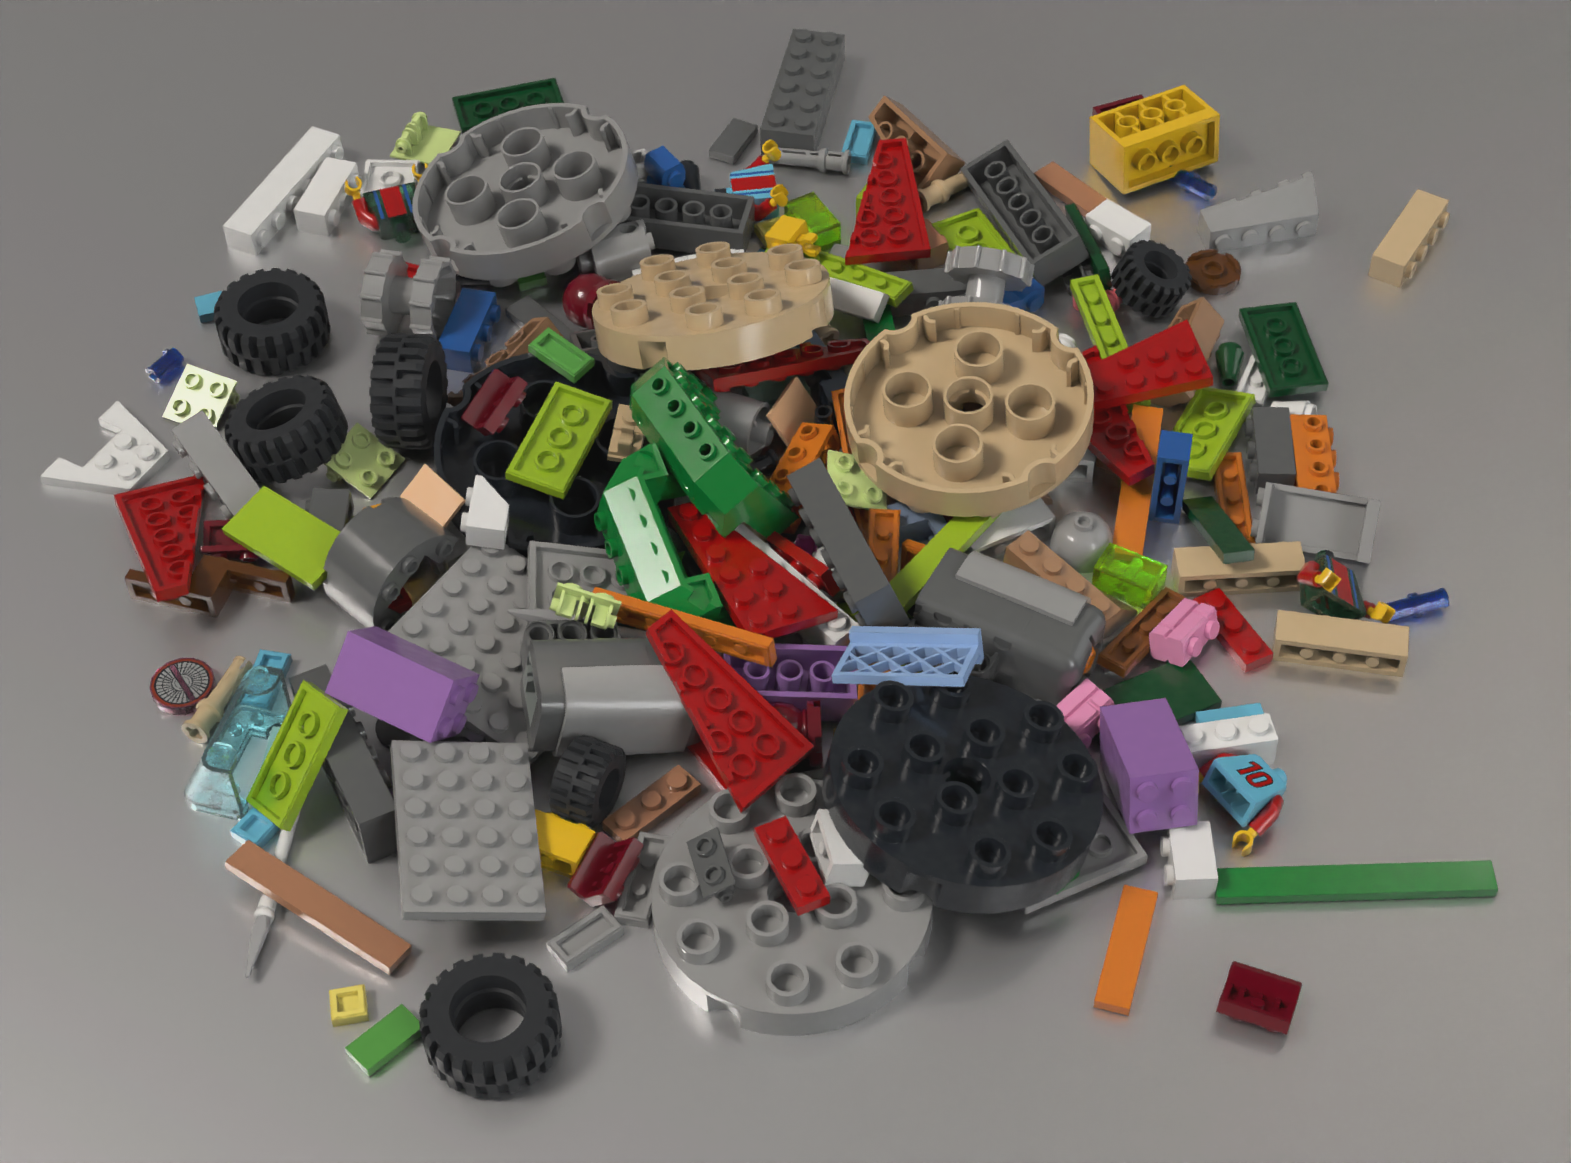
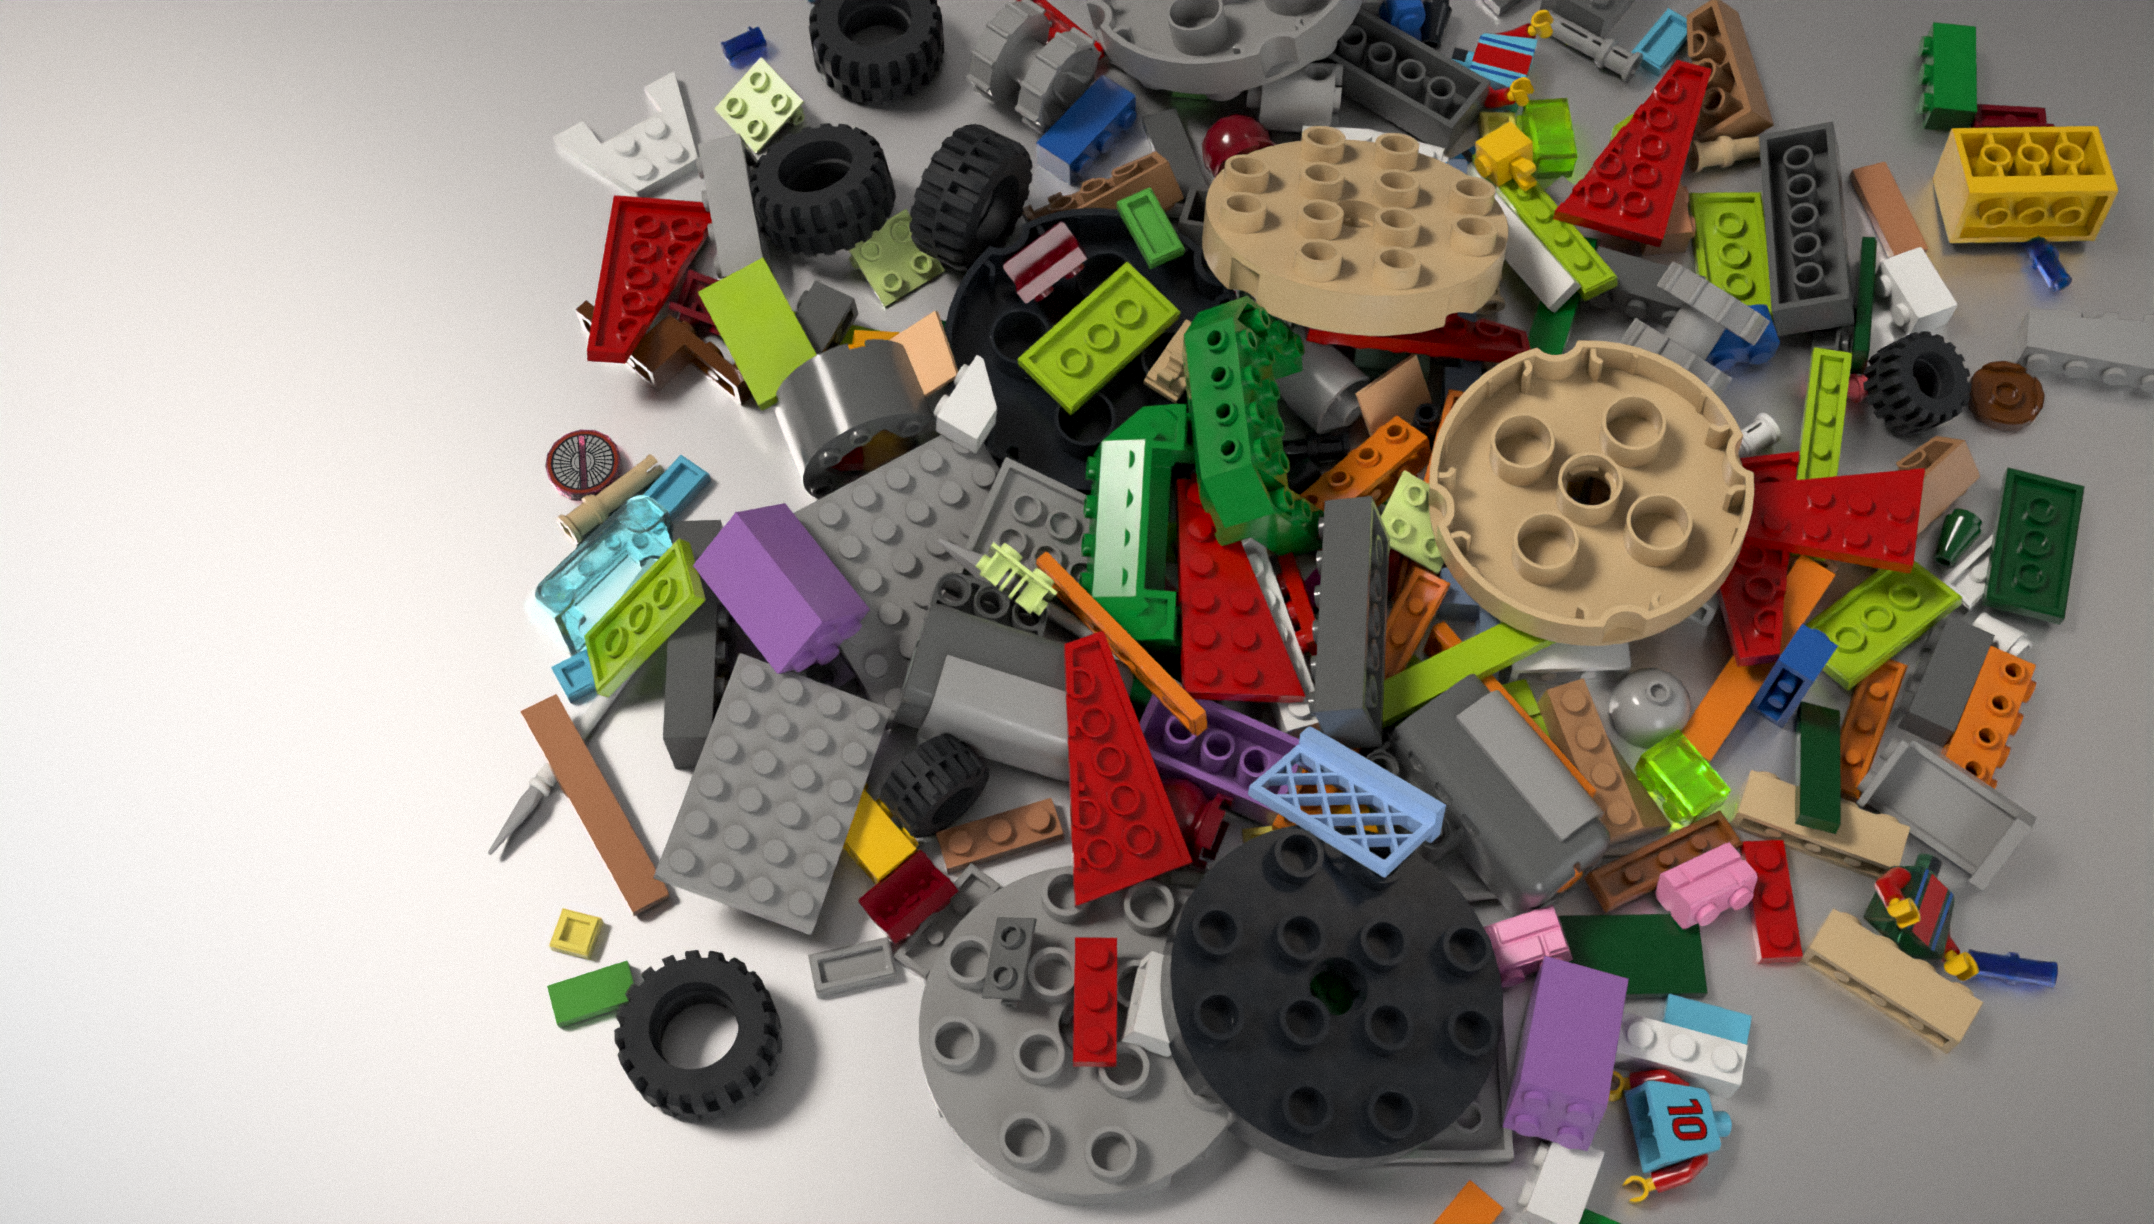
camera: 25 degrees right, 15 degrees up
none -> green brick [1918,22,1977,132]

